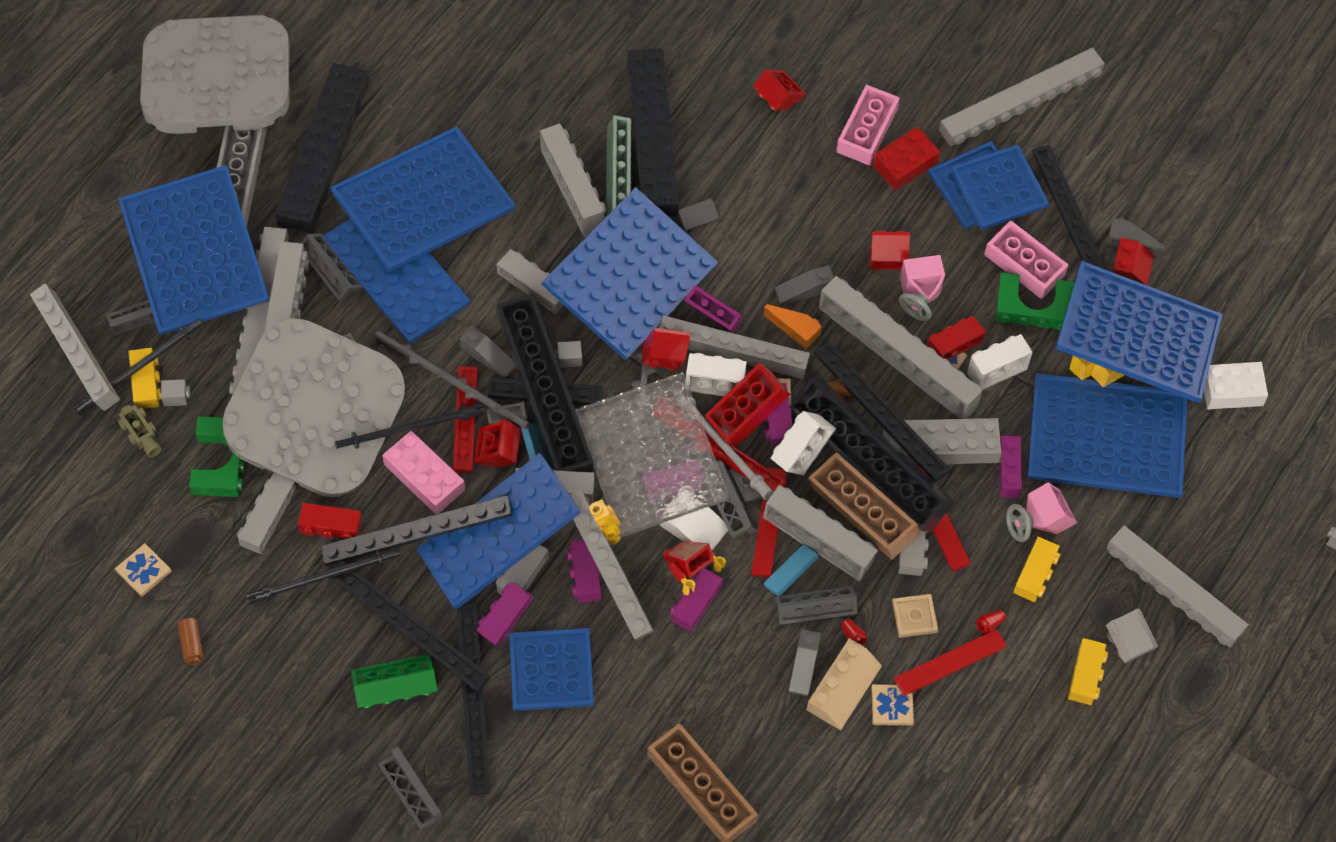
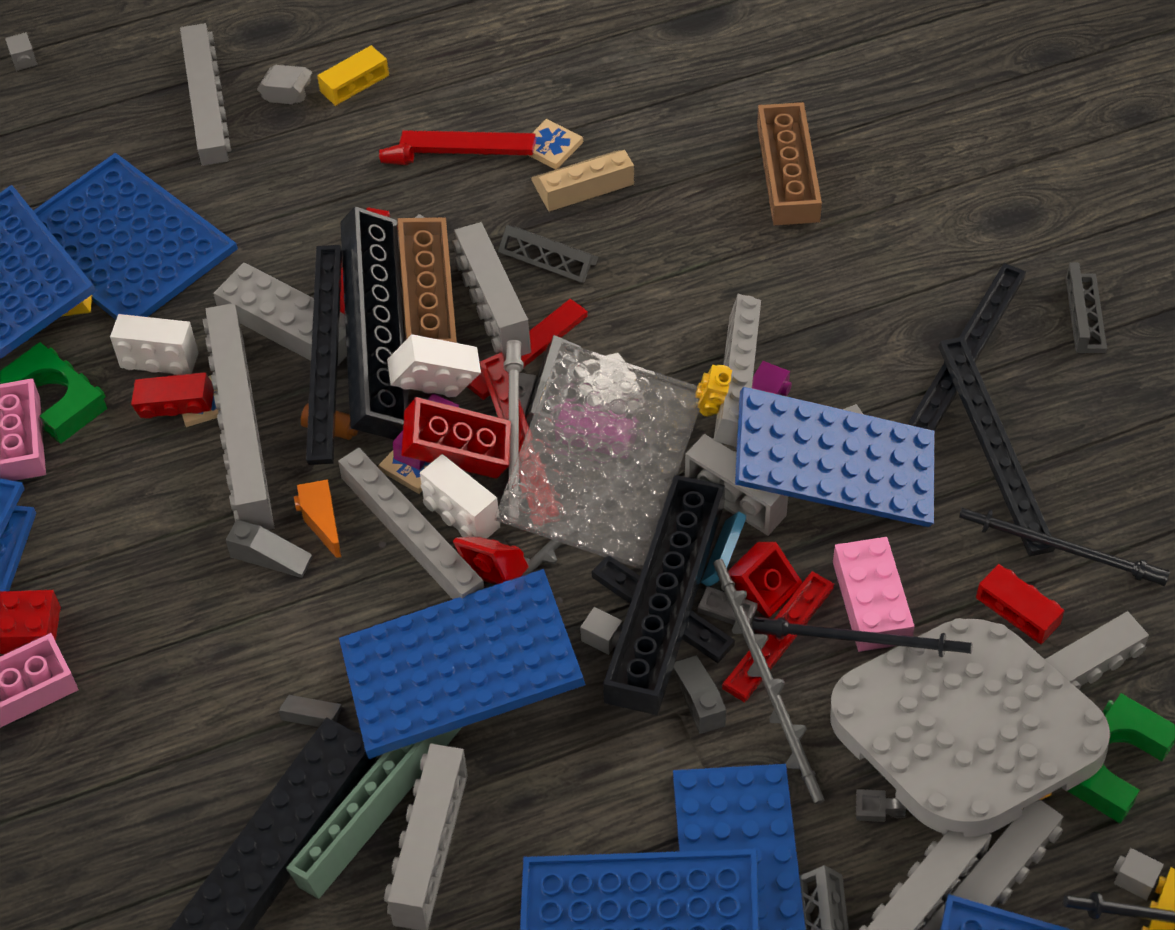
camera: 140 degrees left, 10 degrees down
plate [322,495,513,566] -> none
green slope [351,654,438,708] -> none
magenta brick [476,582,535,645] -> none
light grey brick [496,249,563,314] -> none
blue plate [509,628,594,711] -> none
red torso [664,542,726,595] -> none
magenta brick [670,568,723,633] -> none
magenta brick [684,285,744,333] -> none
red slope [753,70,806,111] -> none
dark azure tile [764,544,819,597] -> none
slope [789,629,821,696] -> none
red cone [841,619,868,646] -> none
slope [869,231,910,270] -> none
tan tile [892,594,938,638] -> none
bright pink piece [899,255,945,321] -> none
magenta brick [999,435,1022,499] -> none
bright pink piece [1006,483,1077,542] -> none
yellow brick [1013,537,1060,602] -> none

